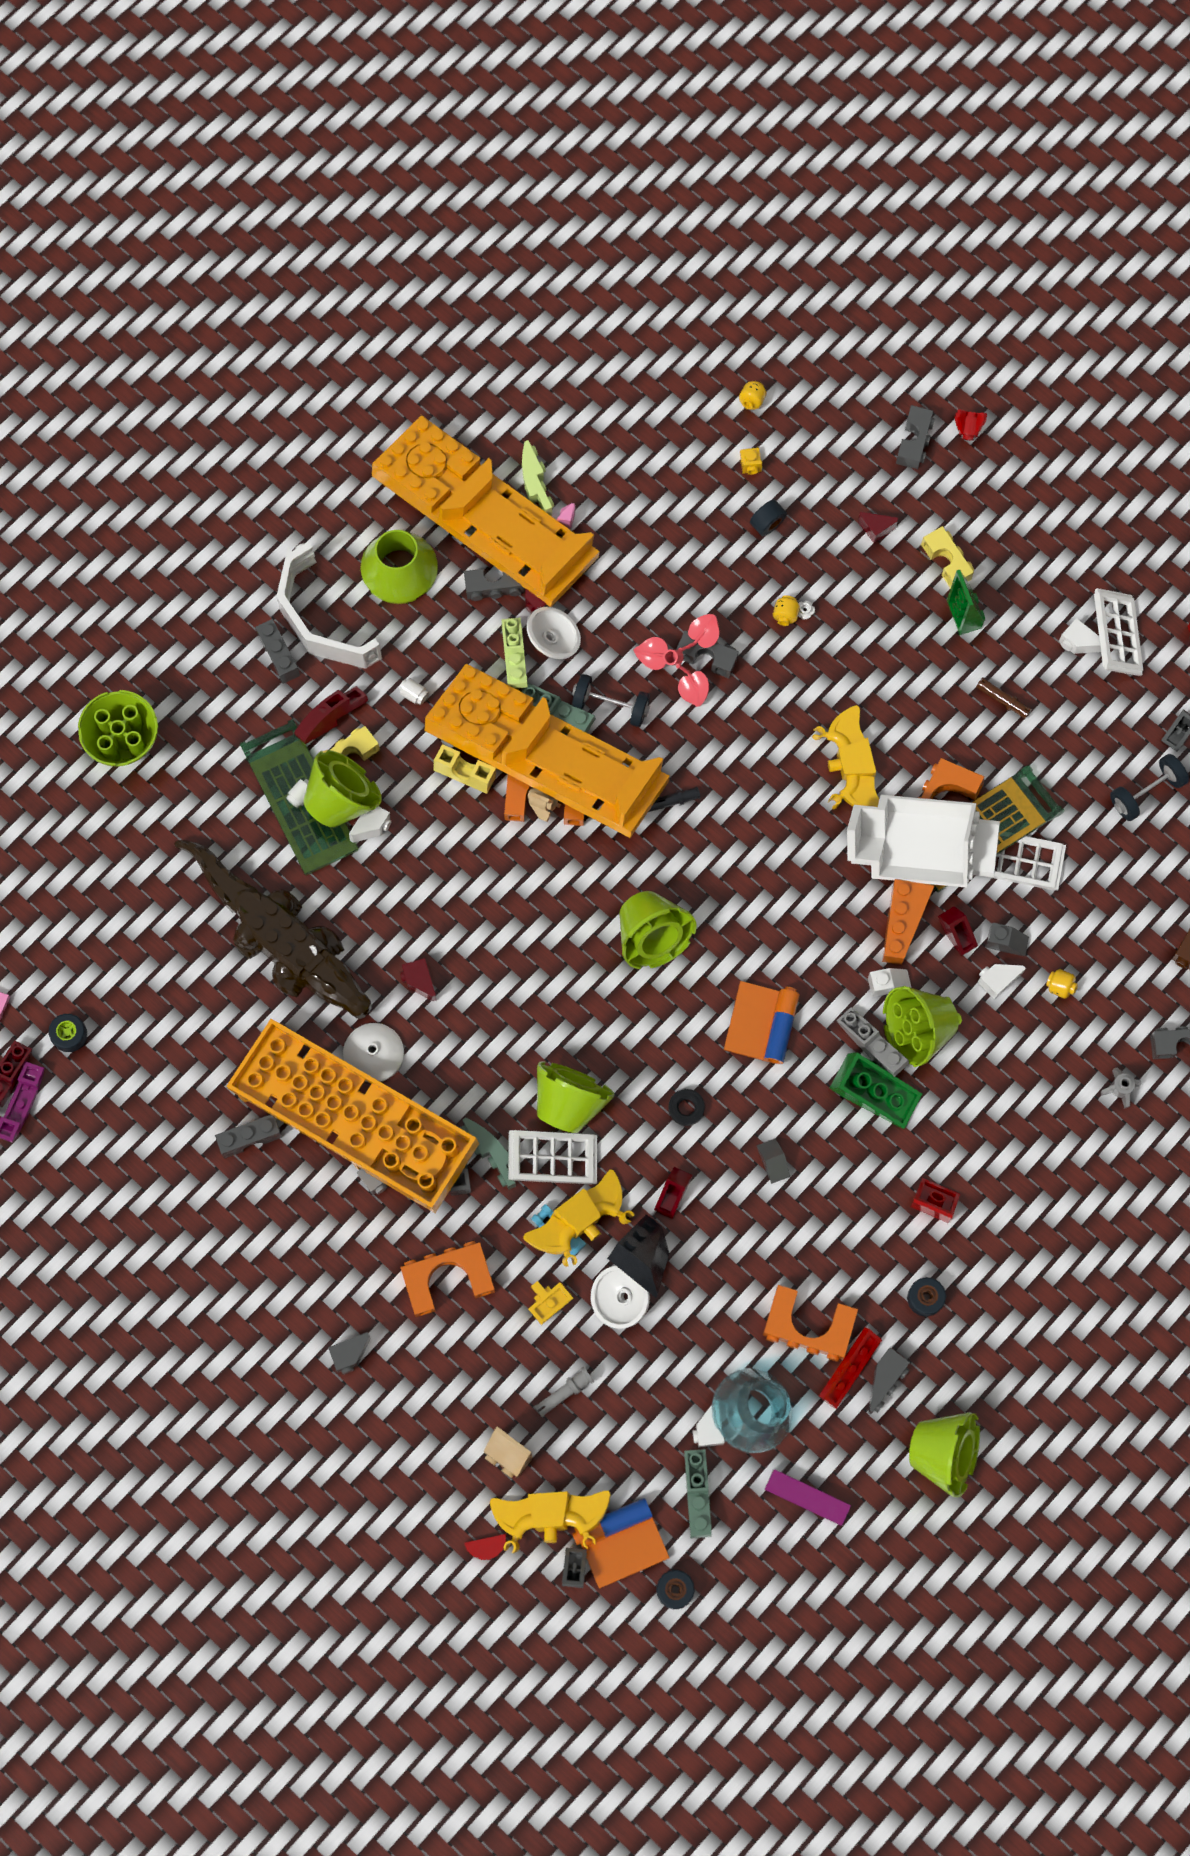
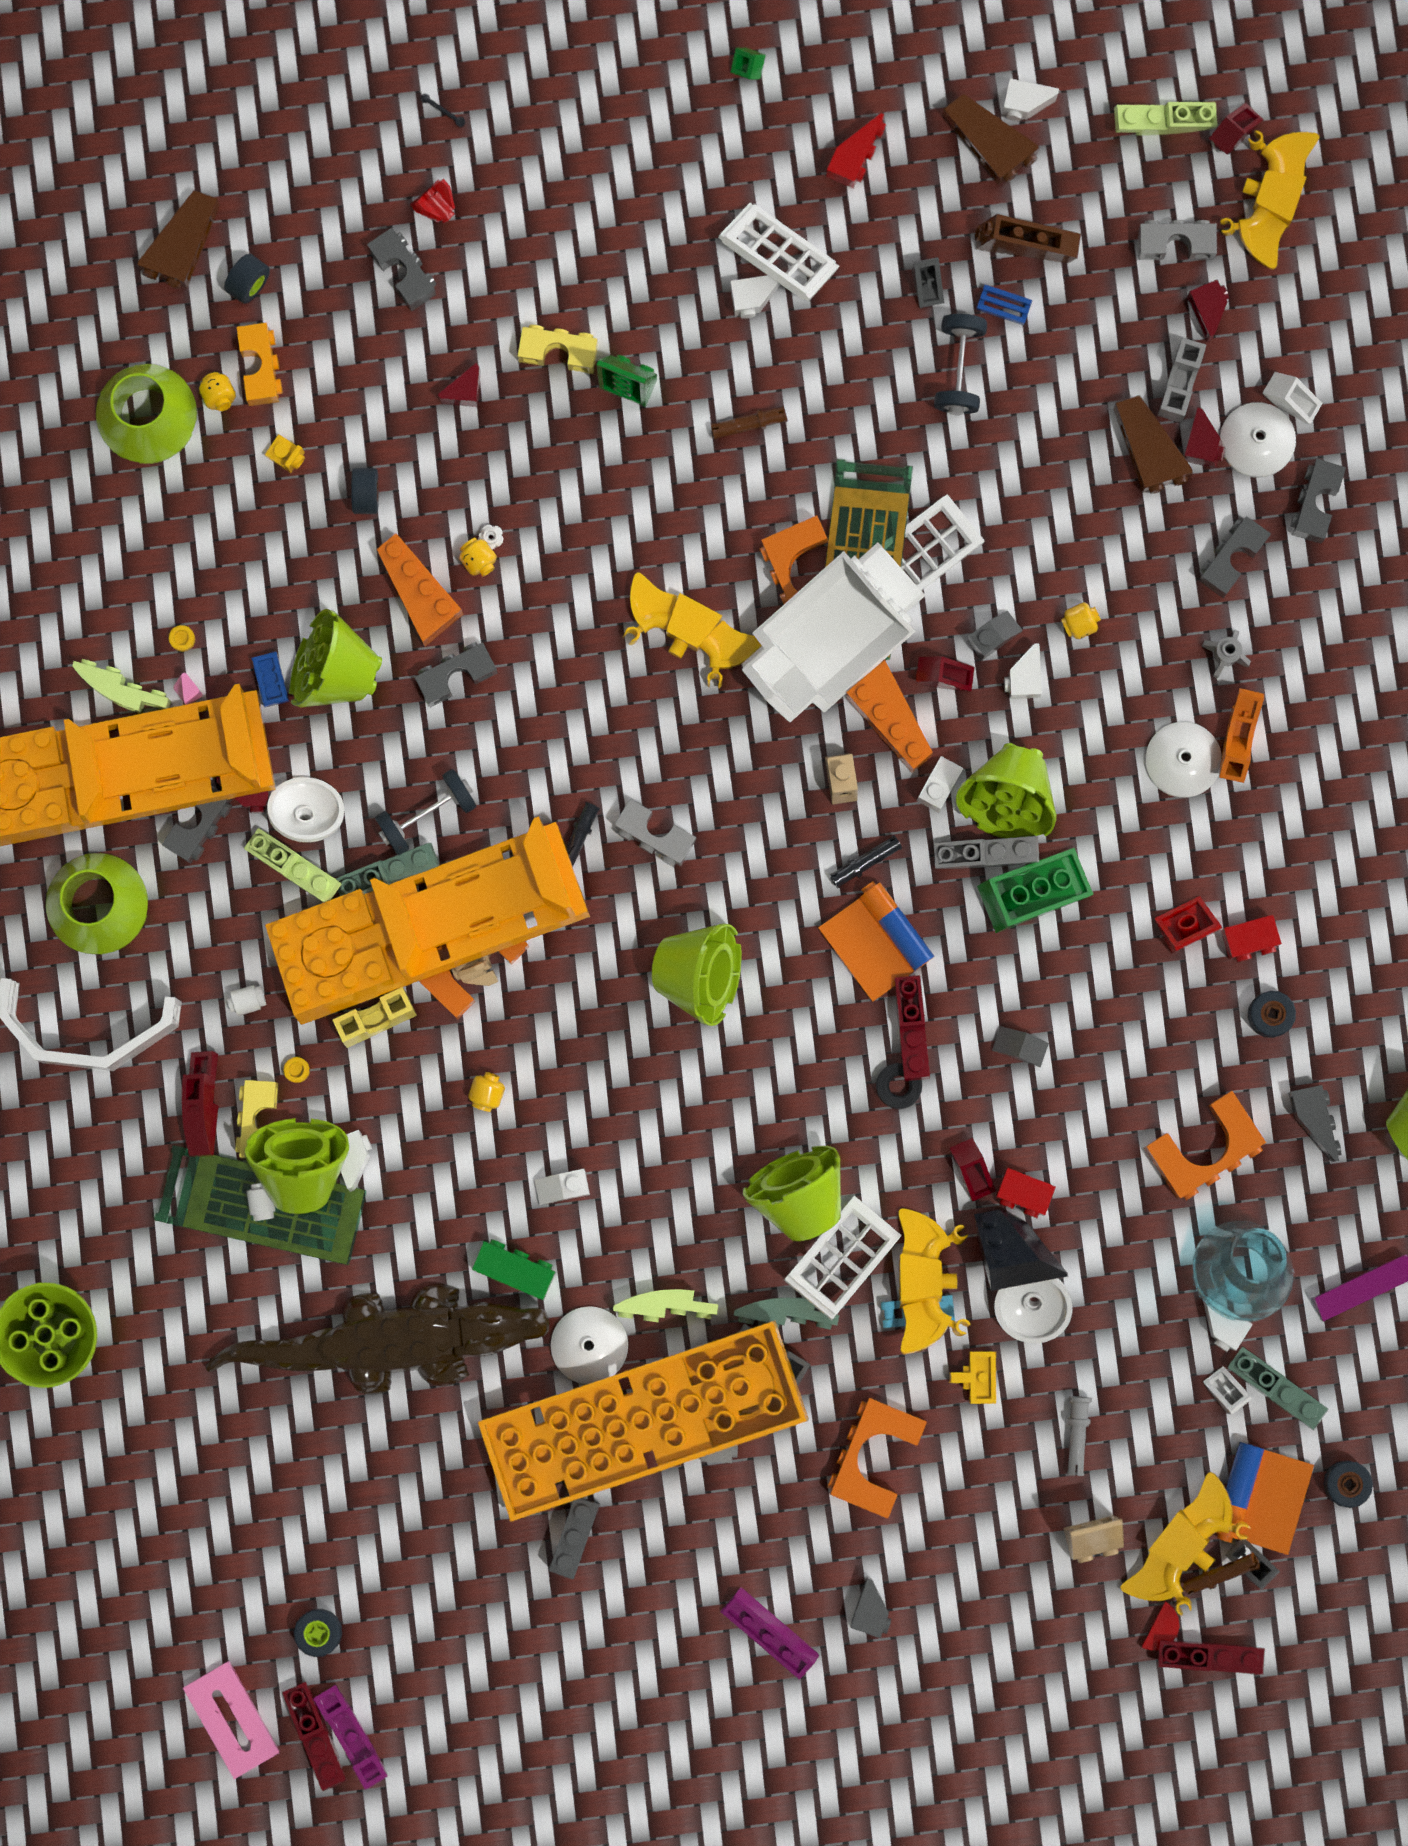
camera: 50 degrees left, 10 degrees up
dark grey arch [255,619,300,684] -> none
dark red slope [400,958,437,1001] -> none
coral plant [633,614,720,707] -> none
red plate [819,1327,882,1409] -> none
none -> lime cone [96,364,197,464]
none -> reddish brown slope [137,190,220,289]
none -> yellow tile [169,625,195,652]
none -> black wheel [224,254,270,304]
none -> light orange arch [237,323,283,406]
none -> blue plate [252,652,290,708]
none -> yellow tile [283,1057,310,1083]
none -> lime cone [289,609,382,708]
none -> orange wedge [377,533,463,647]
none -> black hinge [420,93,465,128]
none -> yellow head [468,1072,505,1112]
none -> green brick [472,1239,556,1300]
none -> white slope [535,1169,590,1205]
none -> yellowish green slope [613,1289,718,1322]
none -> light grey arch [615,799,696,867]
none -> magenta slope [720,1588,819,1680]
none -> tan torso [825,753,858,805]
none -> black pin [829,835,902,889]
none -> dark red slope [895,975,930,1081]
none -> red brick [995,1168,1056,1219]
none -> white dish [1145,722,1222,798]
none -> dark red slope [1158,1640,1265,1675]
none -> reddish brown pin [1183,1553,1260,1596]
none -> white slope [1203,1366,1252,1415]
none -> orange arch [1219,688,1264,783]
none -> red brick [1221,915,1282,962]

